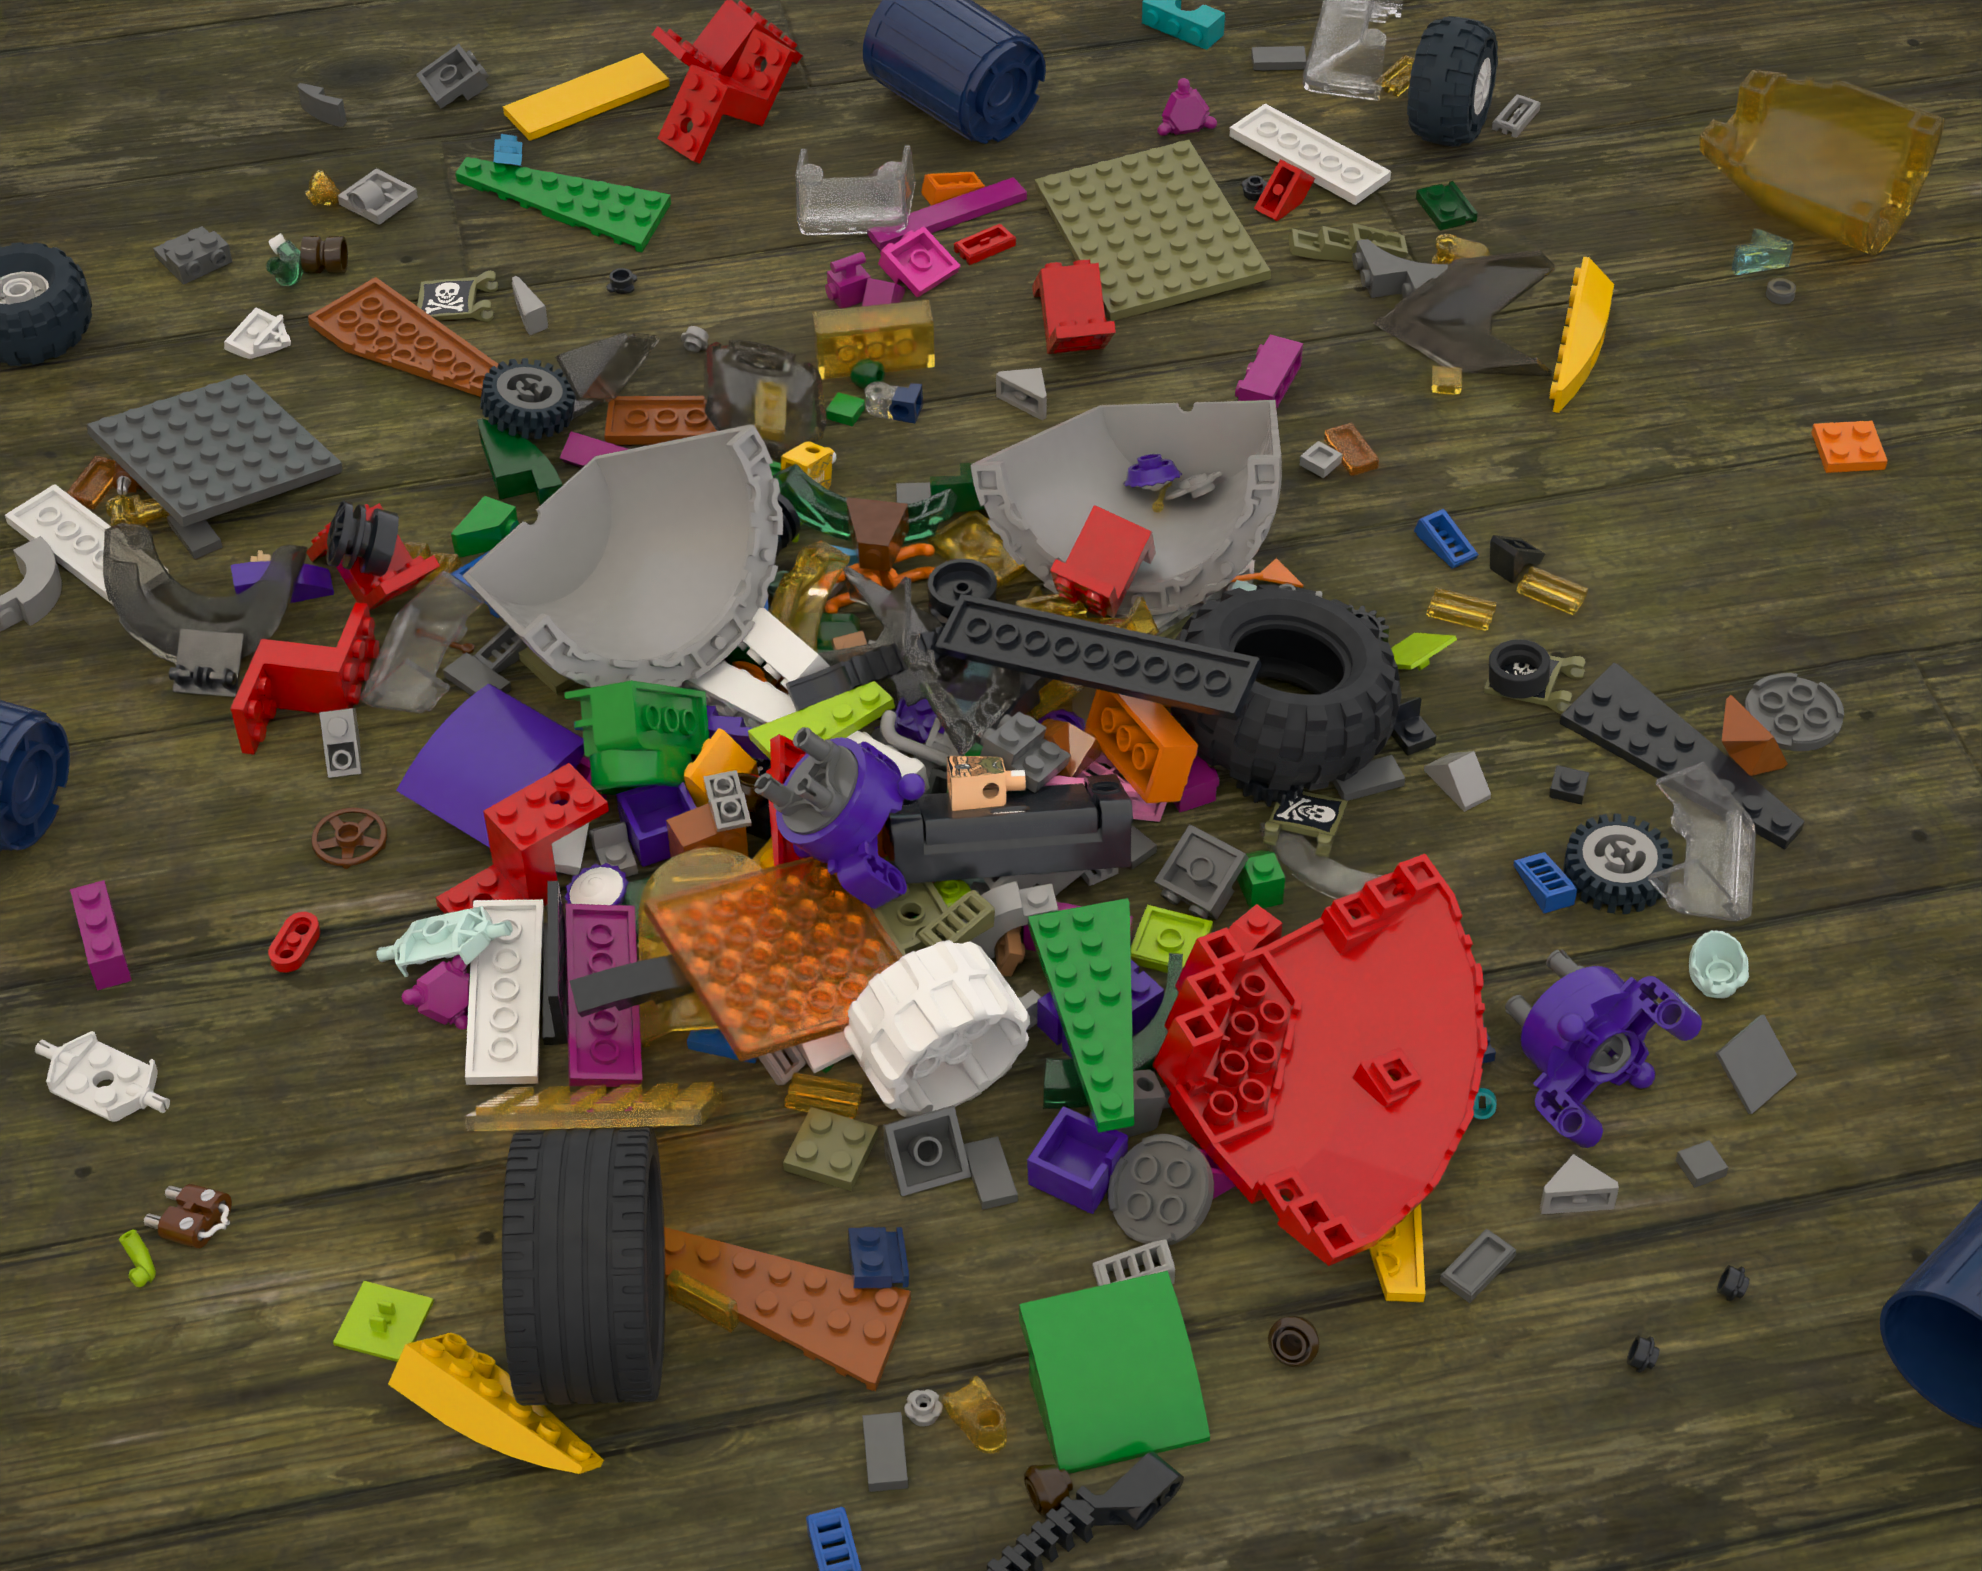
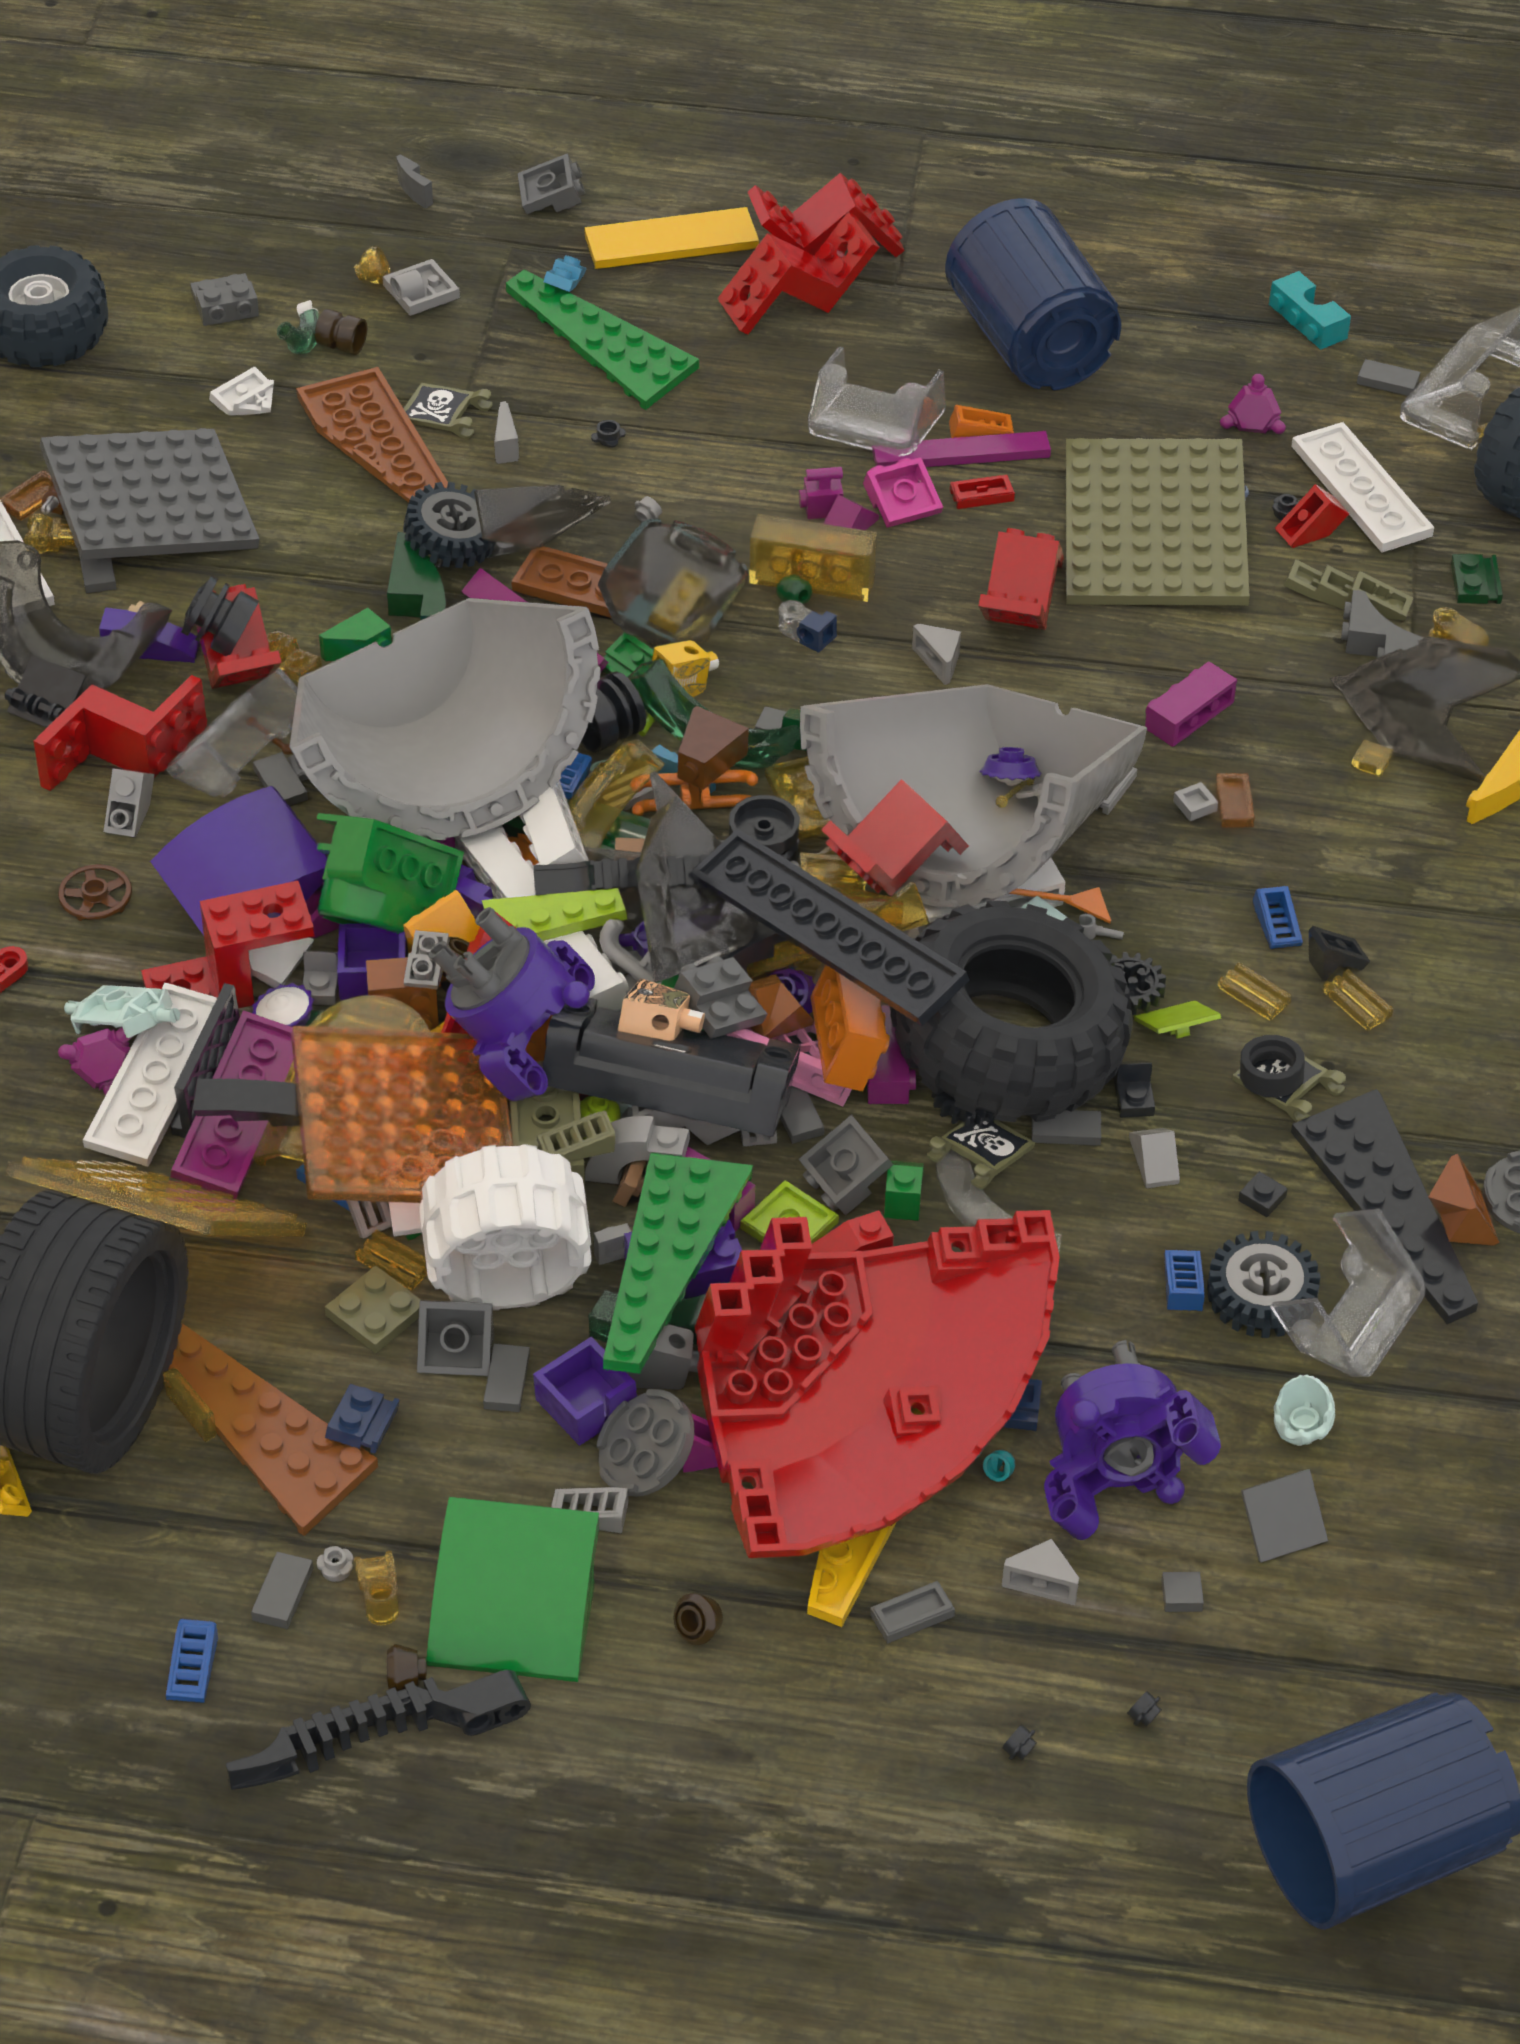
camera: 20 degrees right, 0 degrees up
green tile [826,392,865,426] -> none

